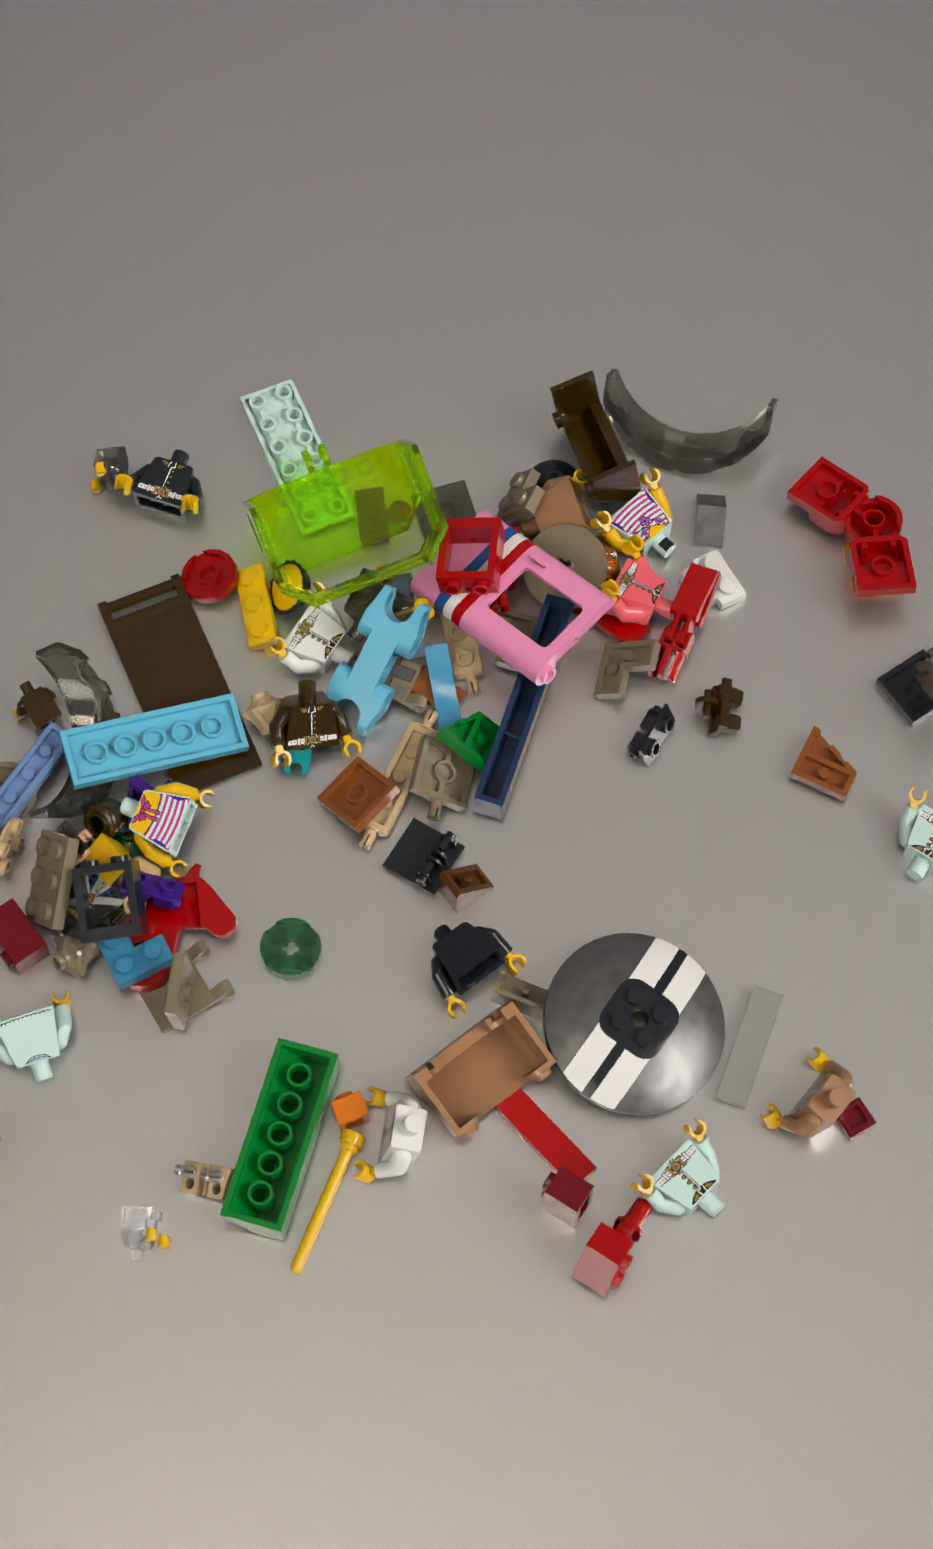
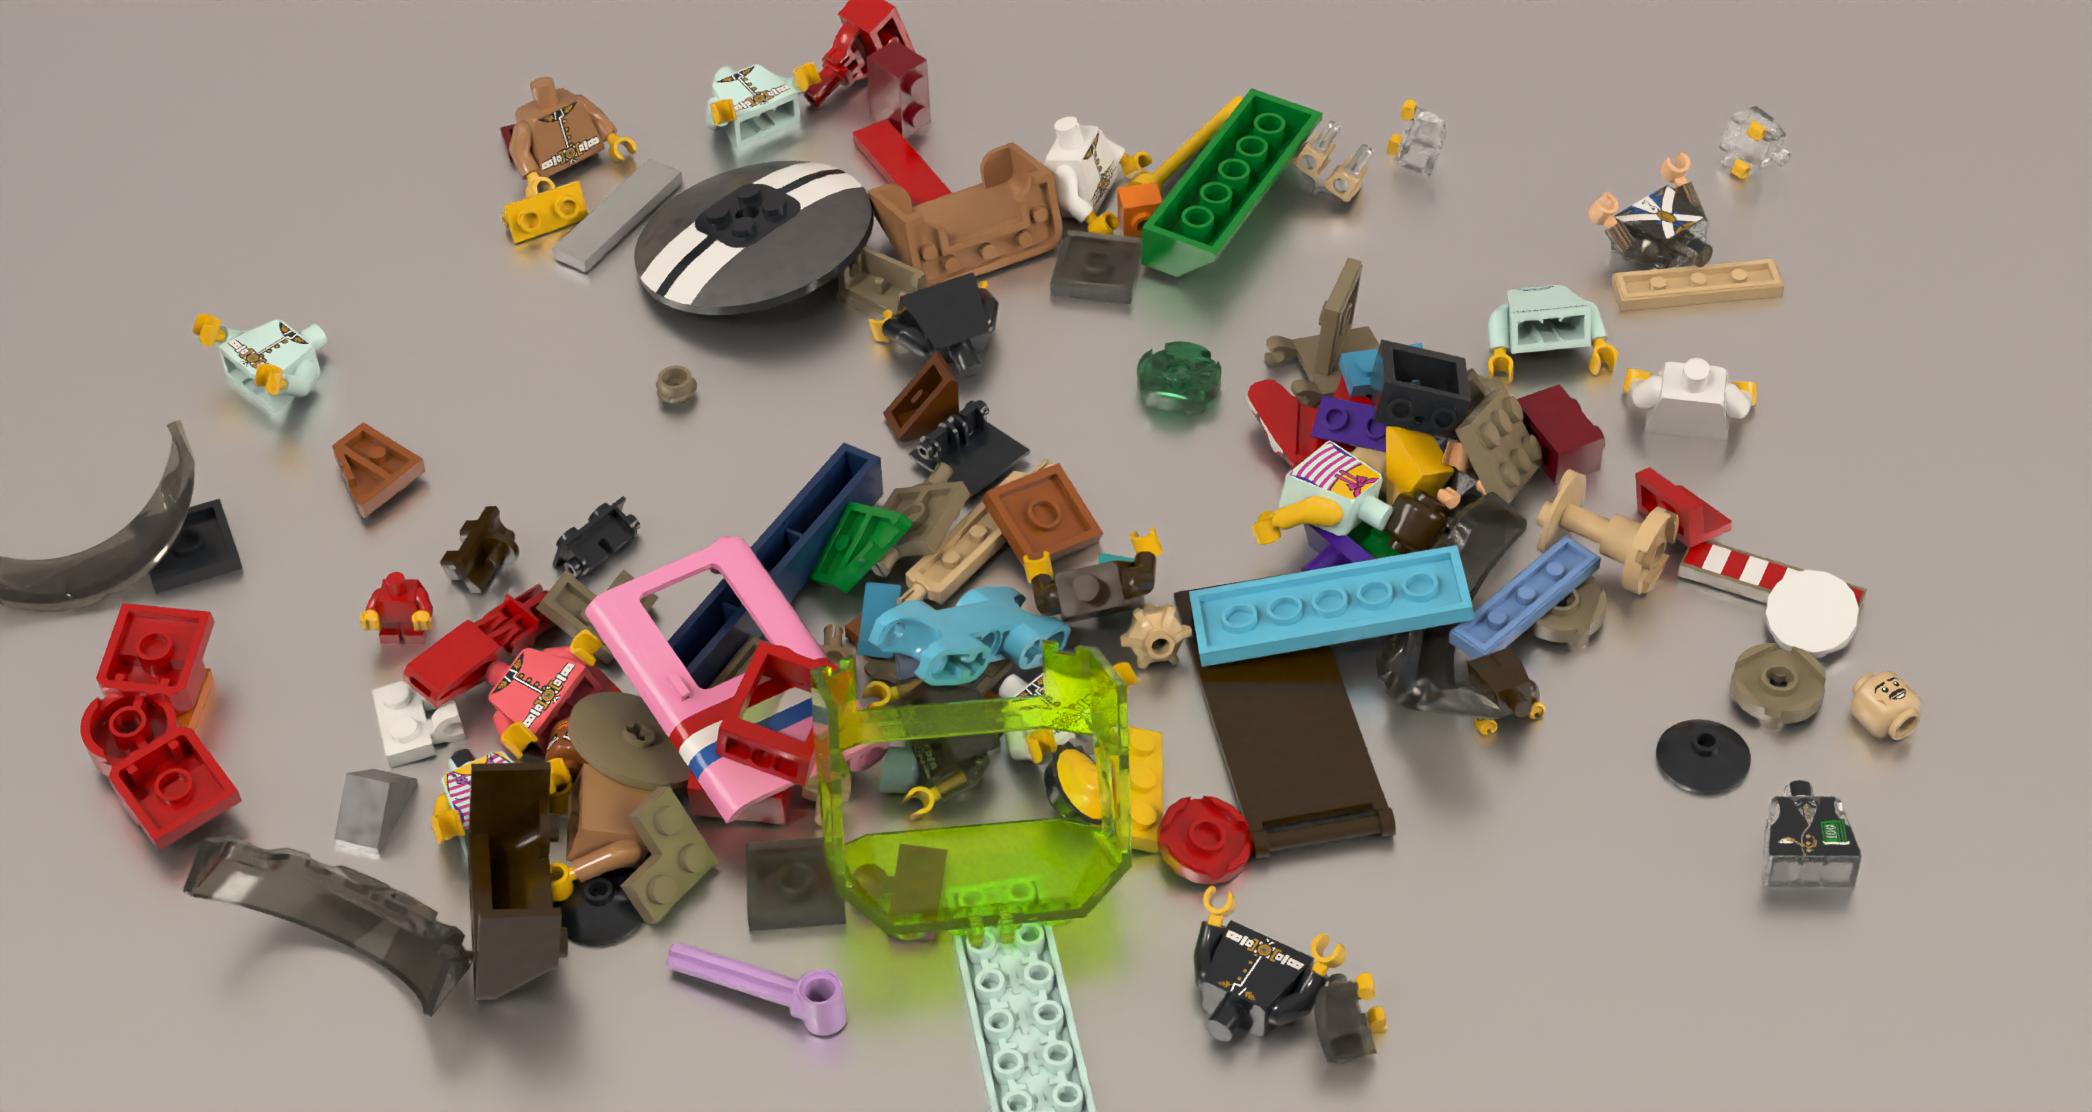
camera: 165 degrees left, 20 degrees down
none -> red piece [360,572,433,644]
none -> yellow hinge [501,181,588,244]
none -> dark tan plate [656,365,697,404]
none -> lavender axle [666,943,848,1036]
none -> clear smoke tile [1050,230,1142,304]

